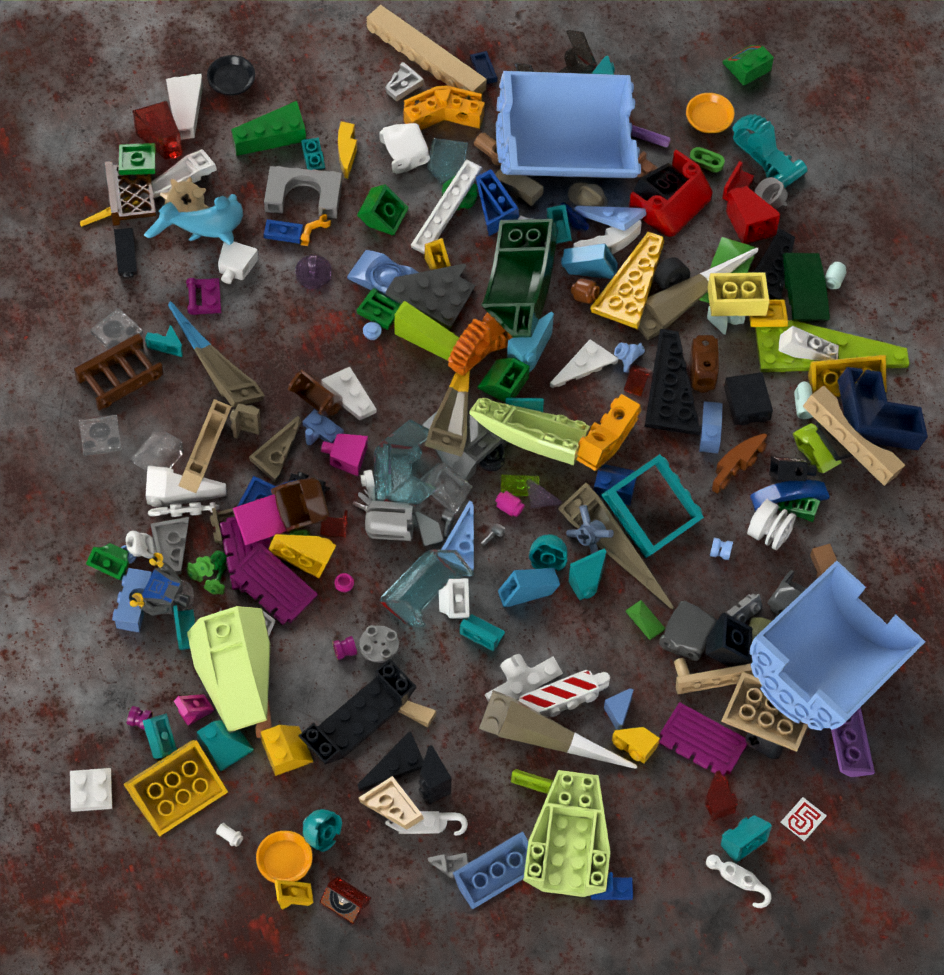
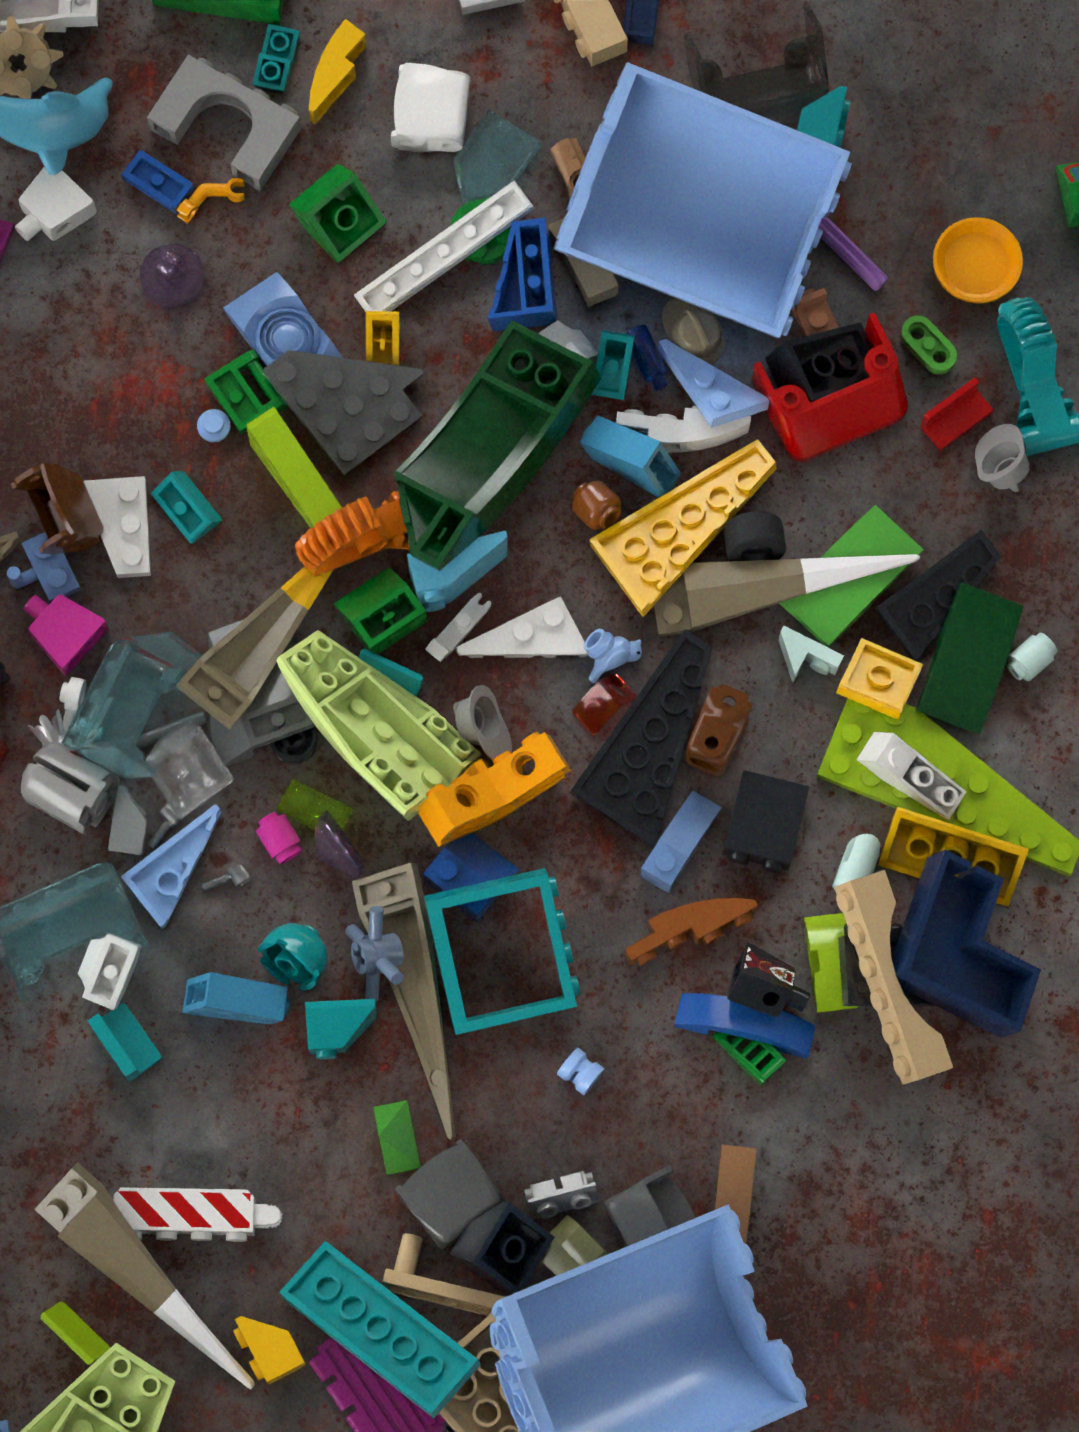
camera: 25 degrees right, 15 degrees up
light orange brick [404,86,485,130] -> none
white plate [485,654,563,702] -> none
medium blue slope [604,689,634,730] -> none
light yellow brick [707,273,769,316] -> none
red slope [726,186,780,244] -> none
white wheel [747,499,796,551] -> none
none -> teal slope [151,471,222,544]
none -> teal plate [279,1241,481,1418]
none -> white piece [425,593,491,662]
none -> light grey piece [453,685,512,761]

